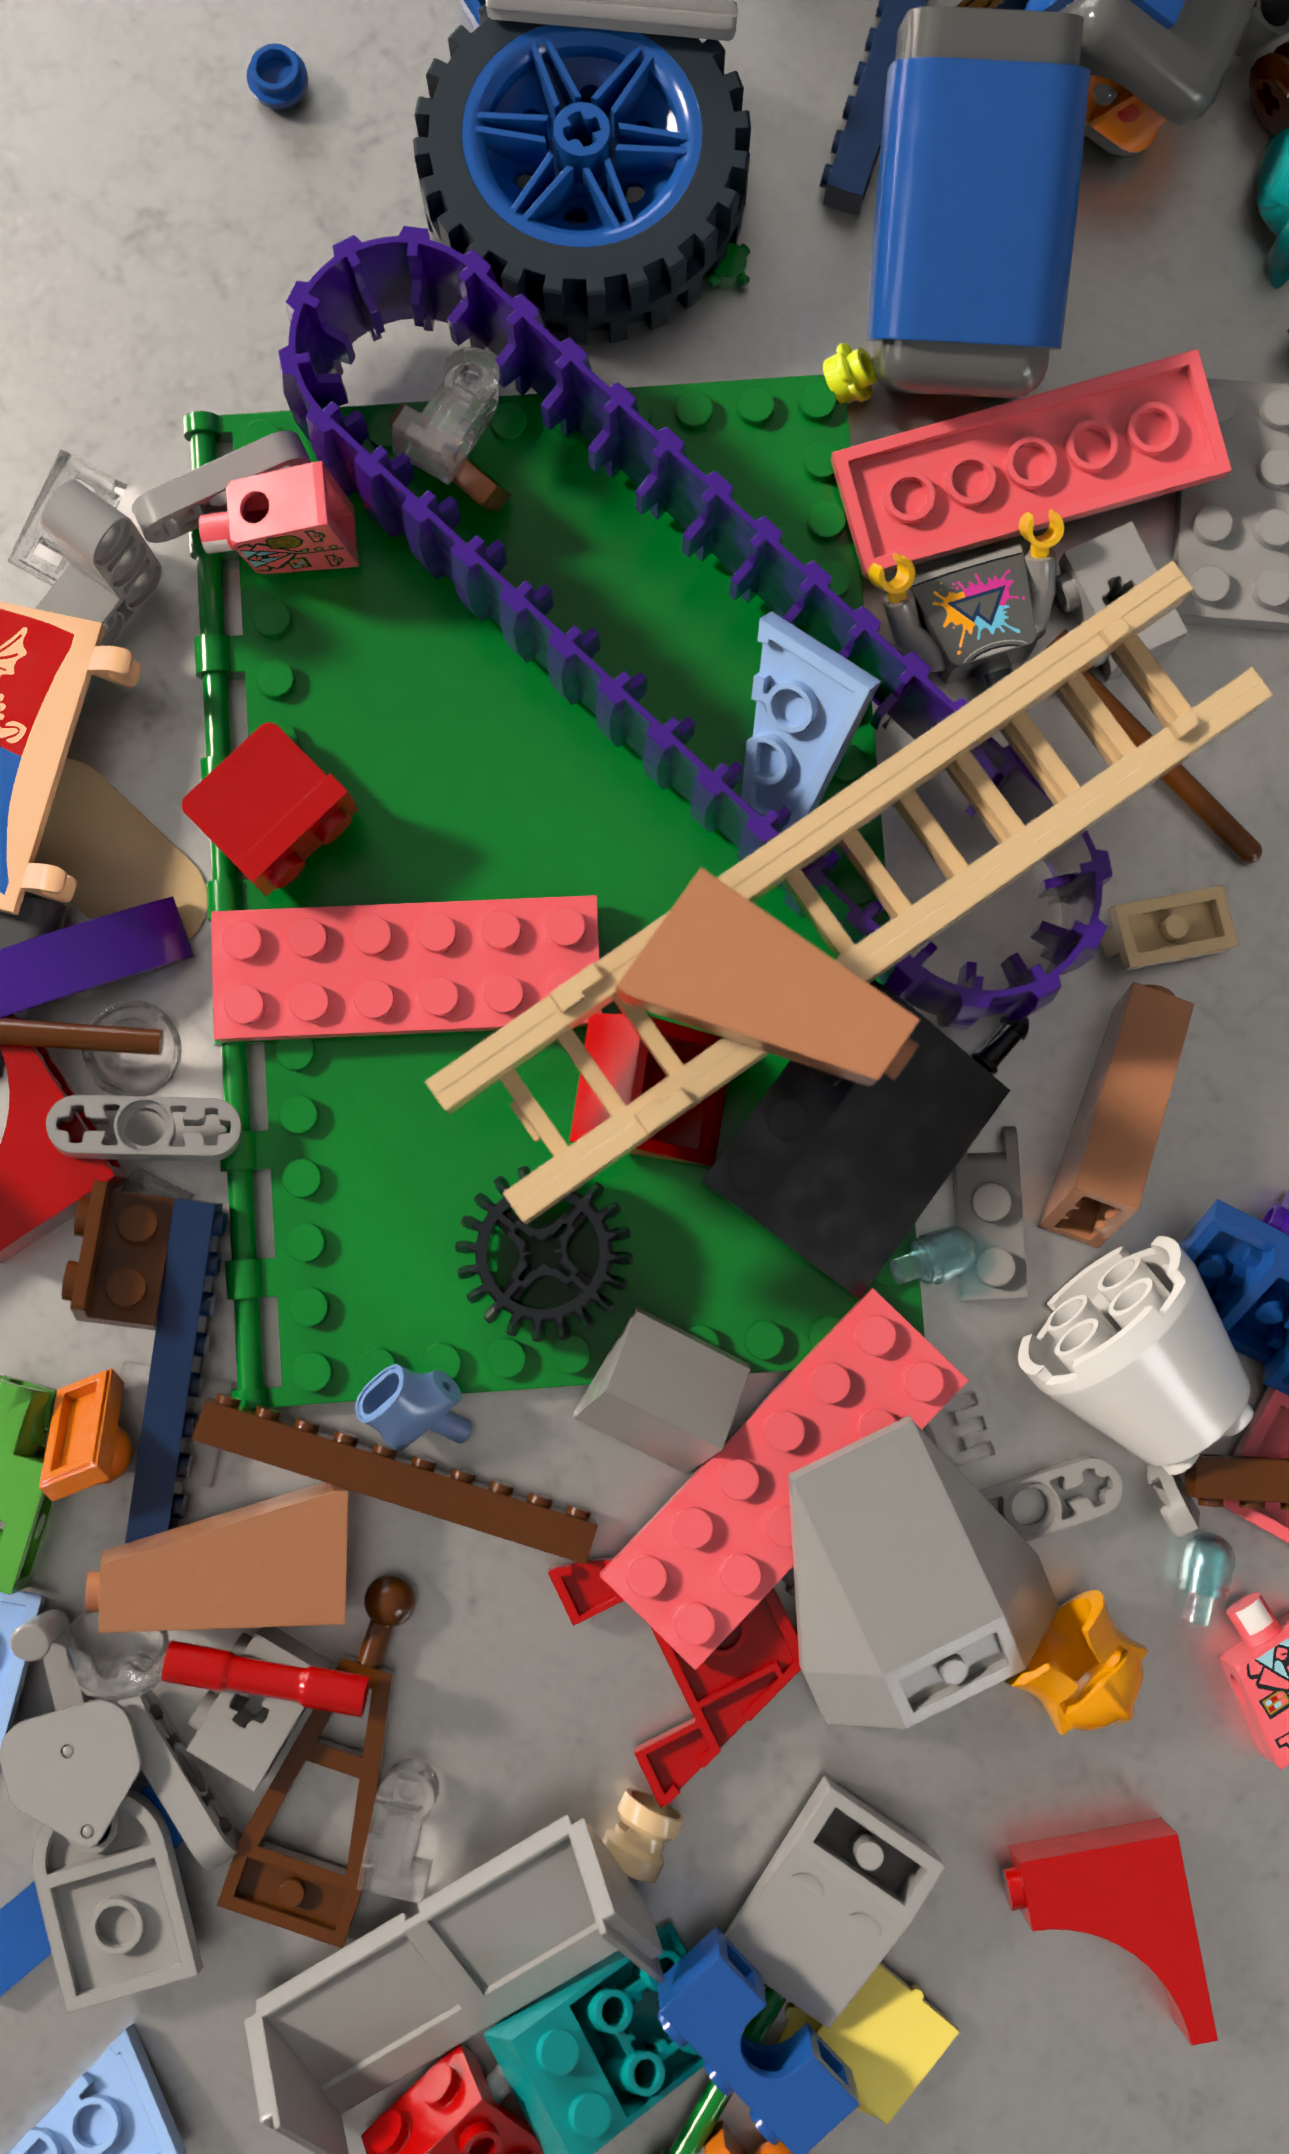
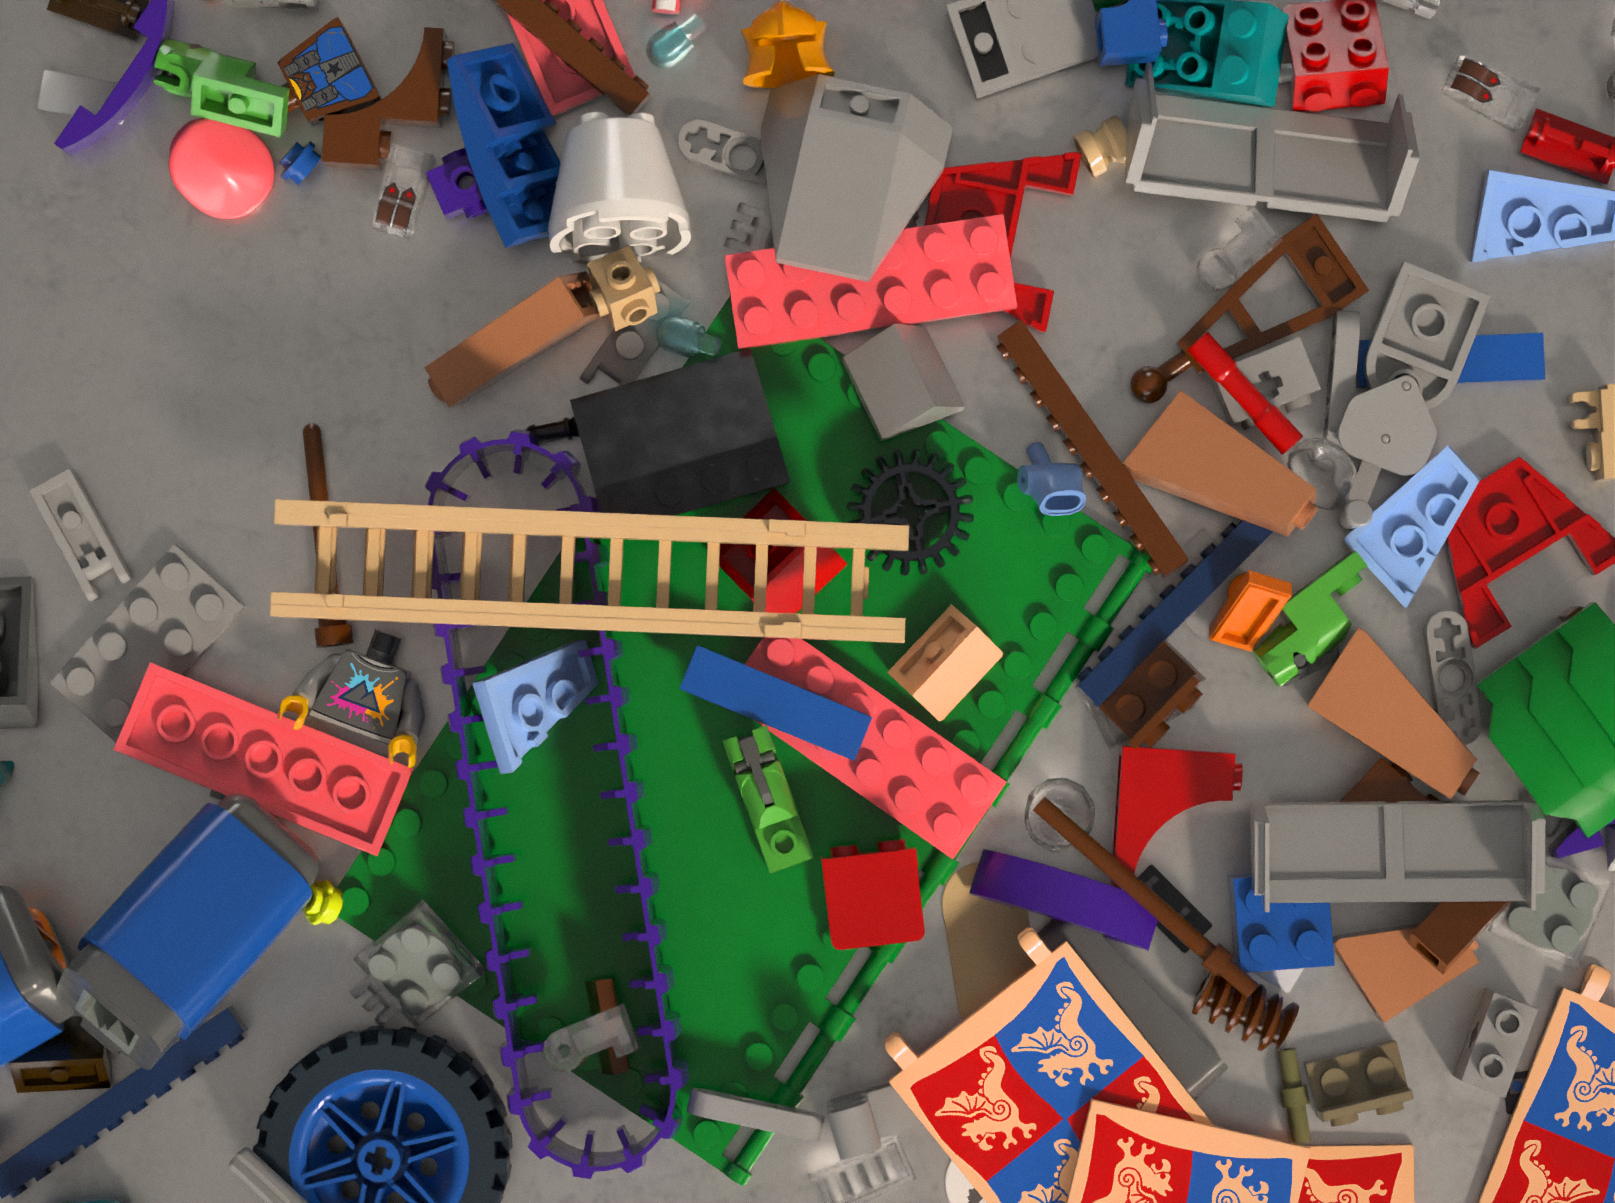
camera: 145 degrees left, 5 degrees up
light grey beam [46,1095,242,1161] -> none
coral torso [199,461,359,574] -> none
nougat slope [616,867,920,1087] -> none
green piece [706,242,750,289] -> none
light grey brick [1055,521,1188,681] -> none
tan plate [1101,885,1239,971] -> none
light grey tile [1146,1464,1200,1538] -> none
none -> piece [349,900,486,1028]
none -> tan brick [587,245,660,331]
none -> blue tile [679,645,872,761]
none -> bright green plate [723,725,814,873]
none -> light nougat panel [887,604,1003,721]

